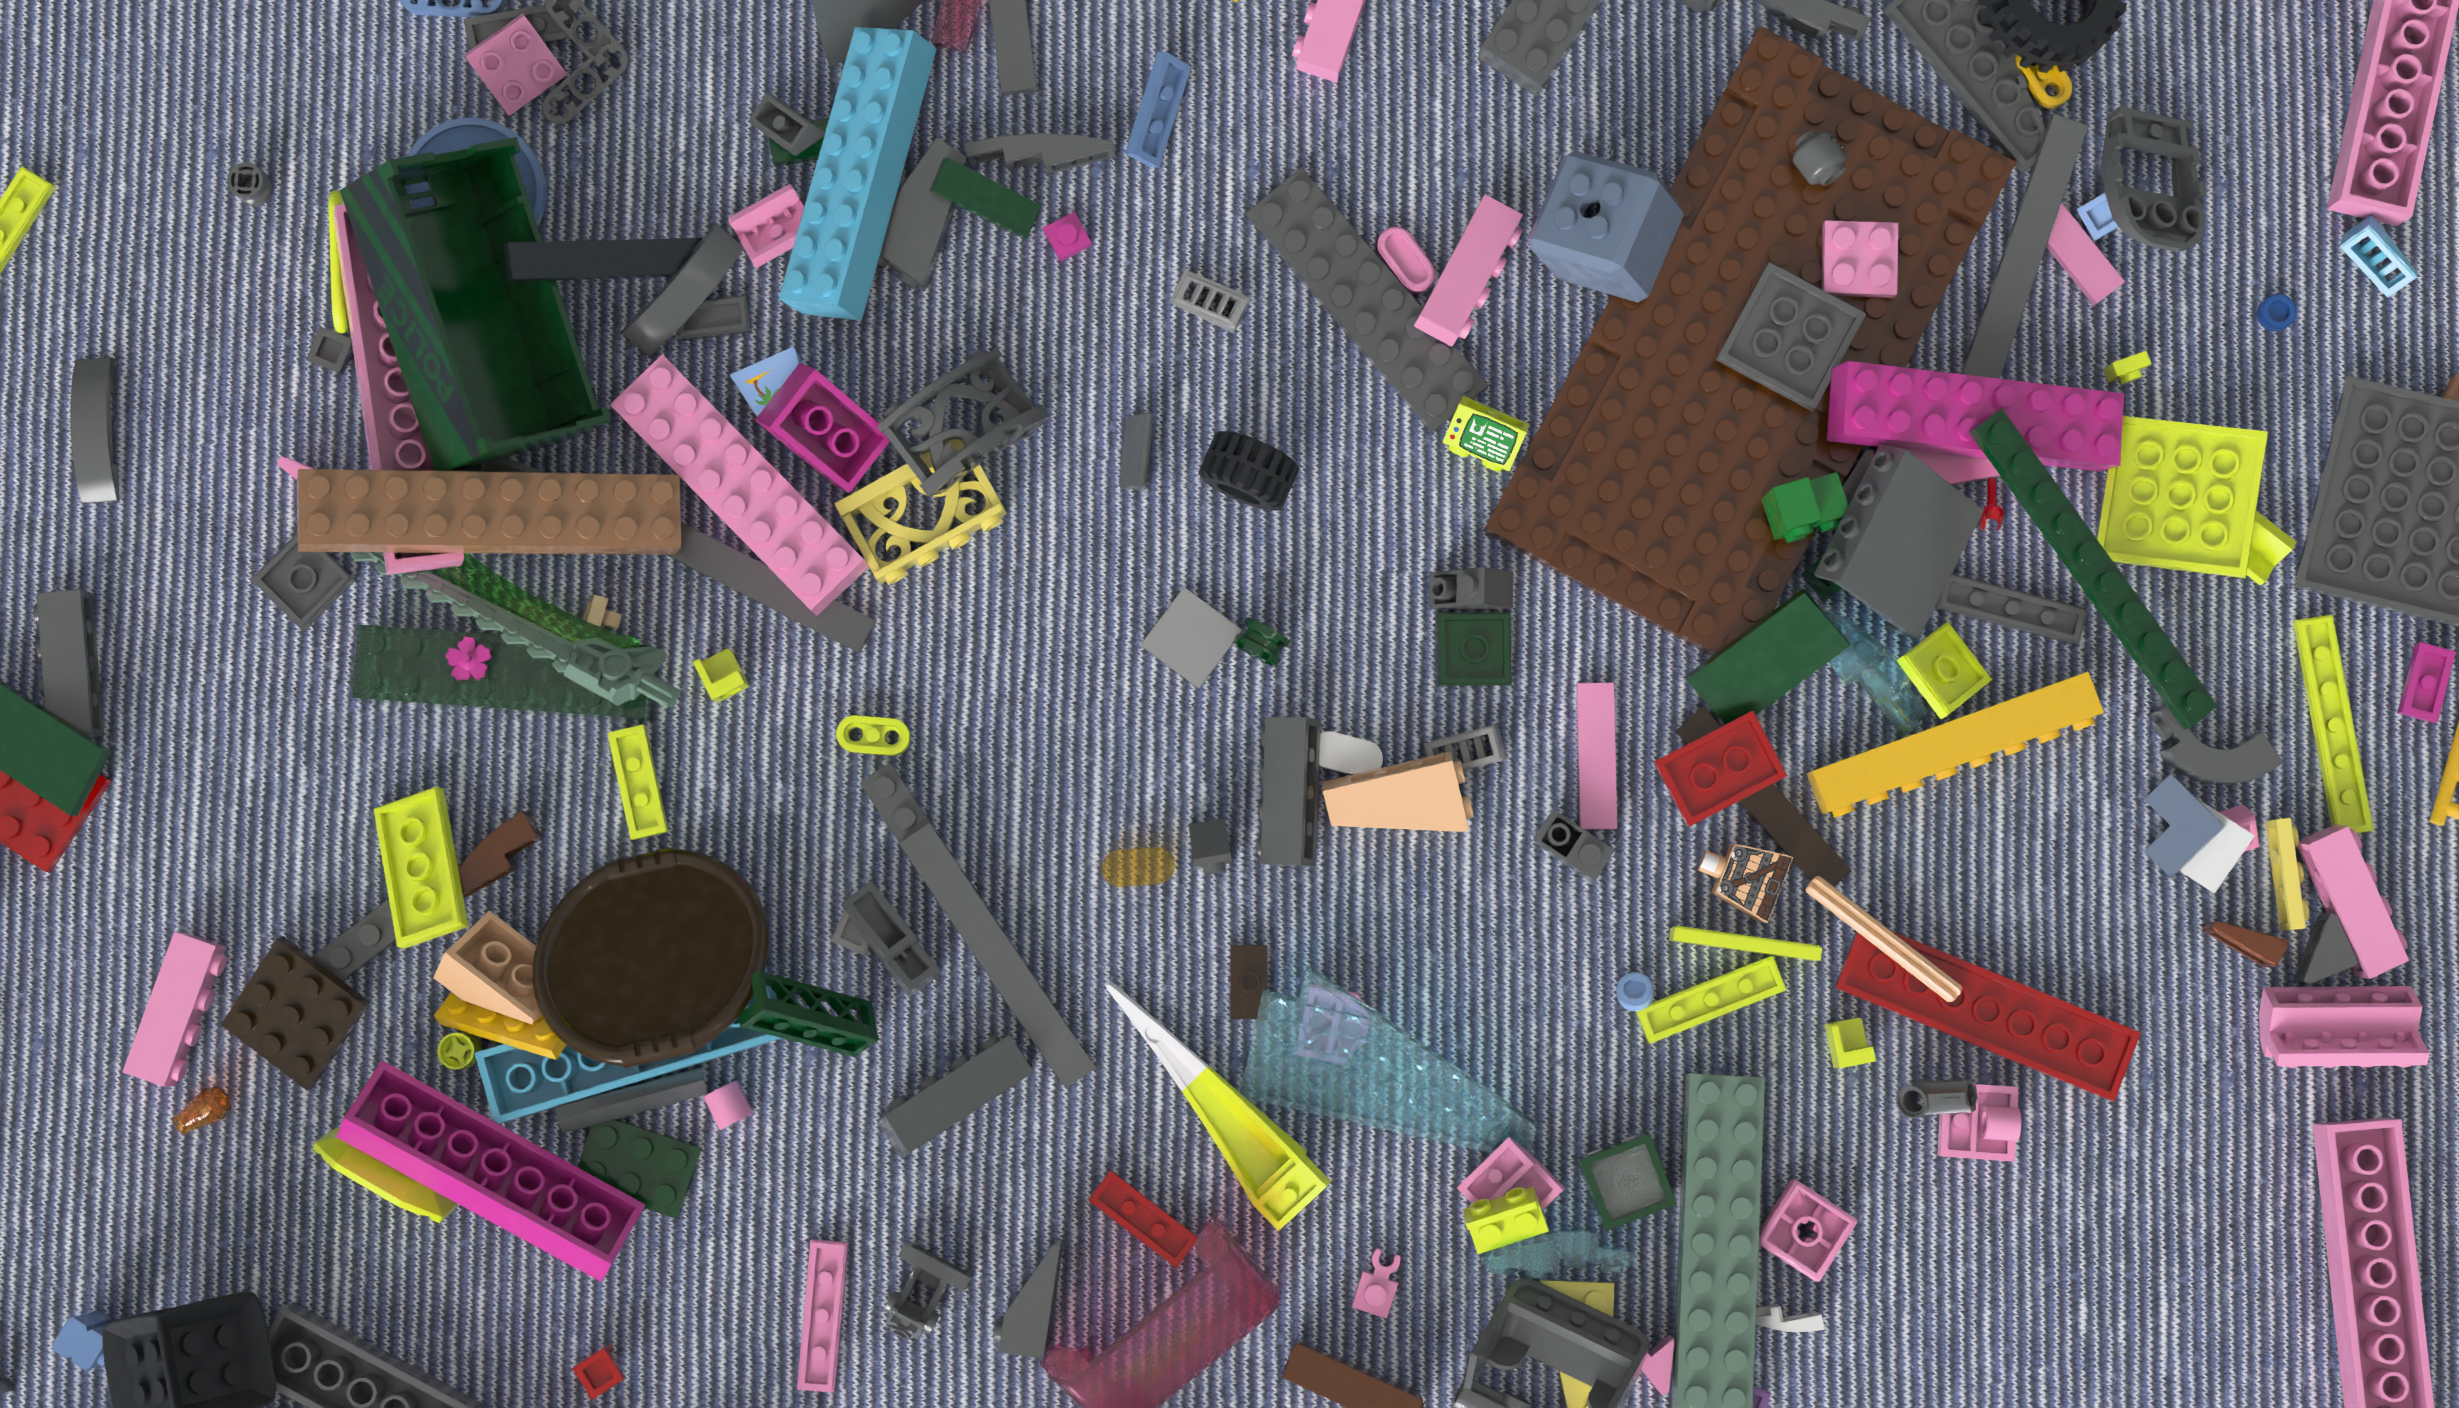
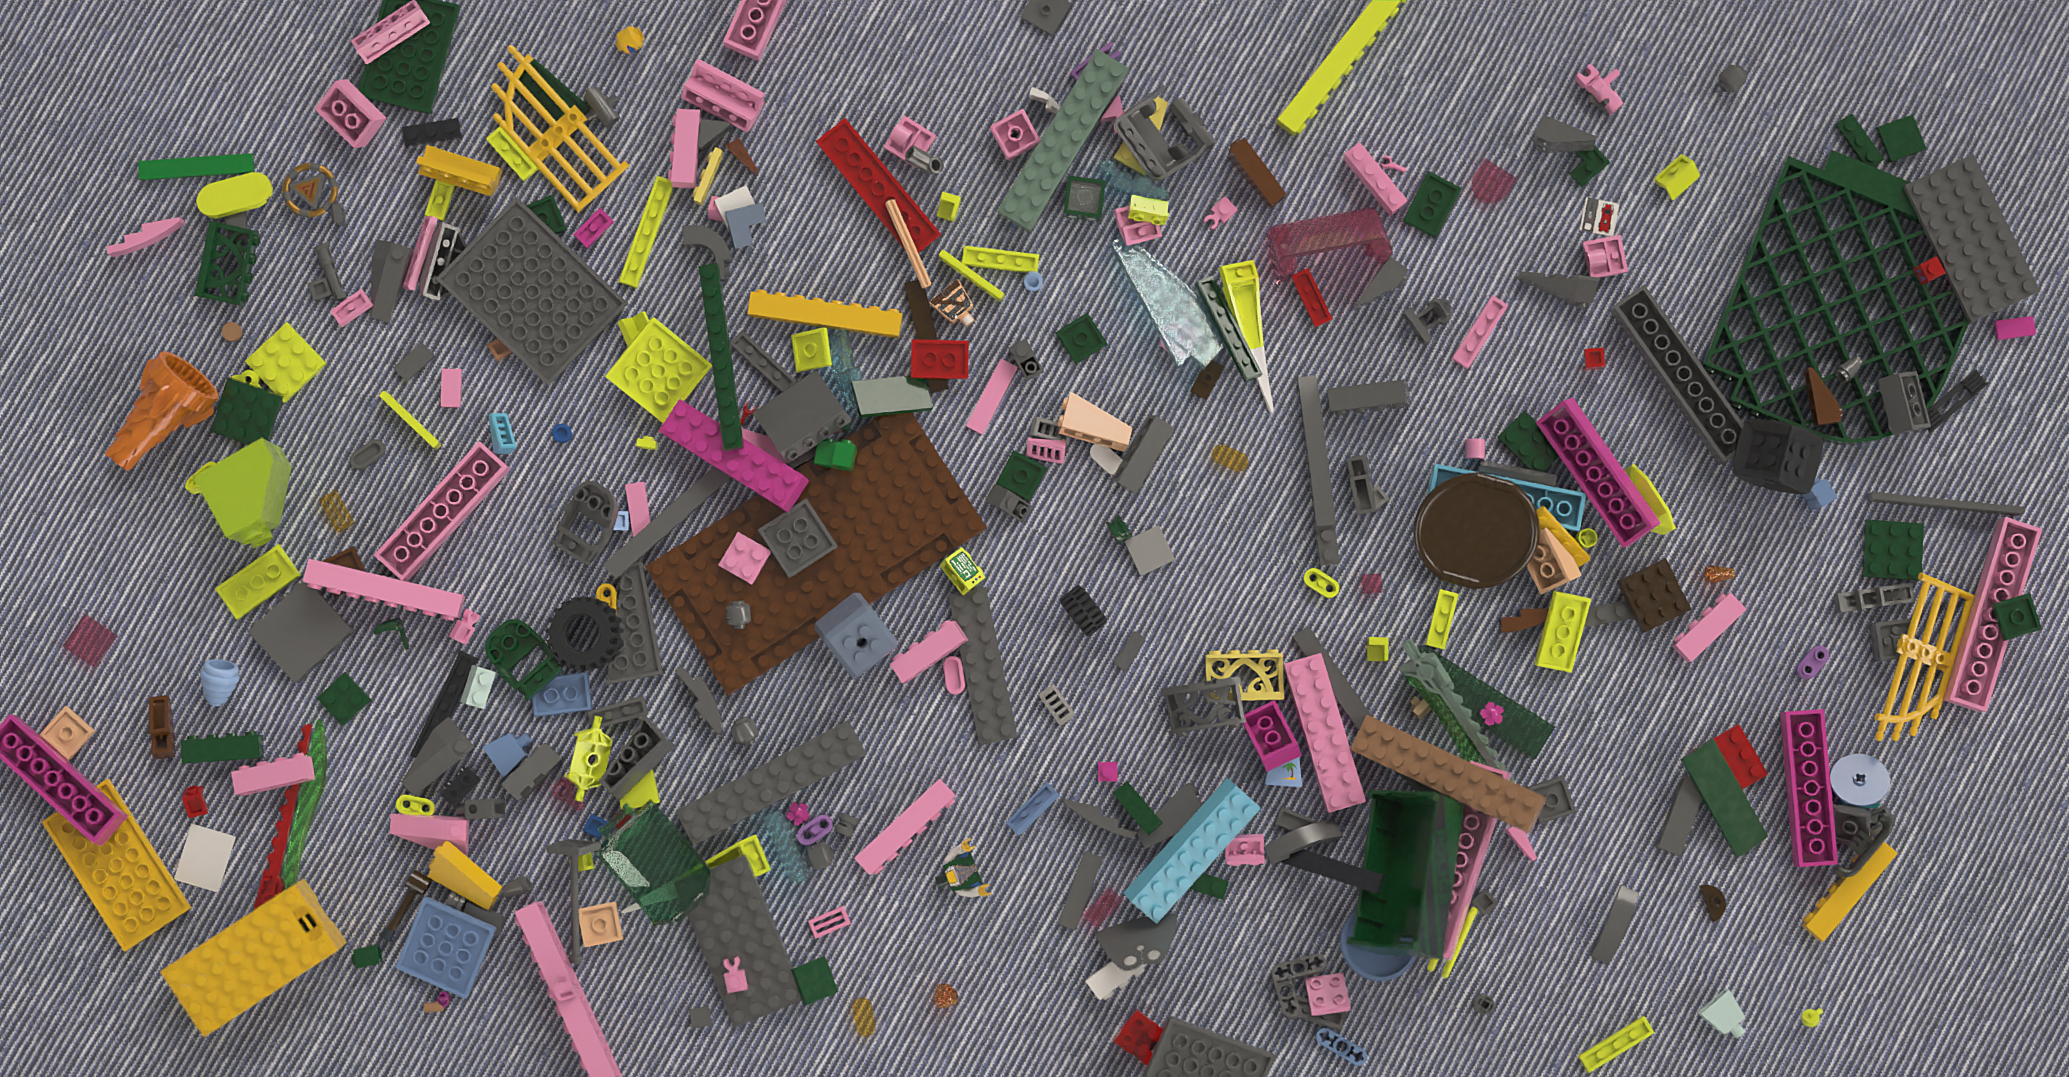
camera: 160 degrees left, 0 degrees up
dark green fence [739,970,879,1057] -> none
dark grey slope [748,92,825,156] -> none
dark grey slope [1188,818,1232,875] -> none
none -> bright pink slope [1026,438,1066,464]
none -> dark green tile [1055,312,1108,365]
none -> tile [1195,276,1263,383]
none -> clear pink plate [1361,573,1383,594]

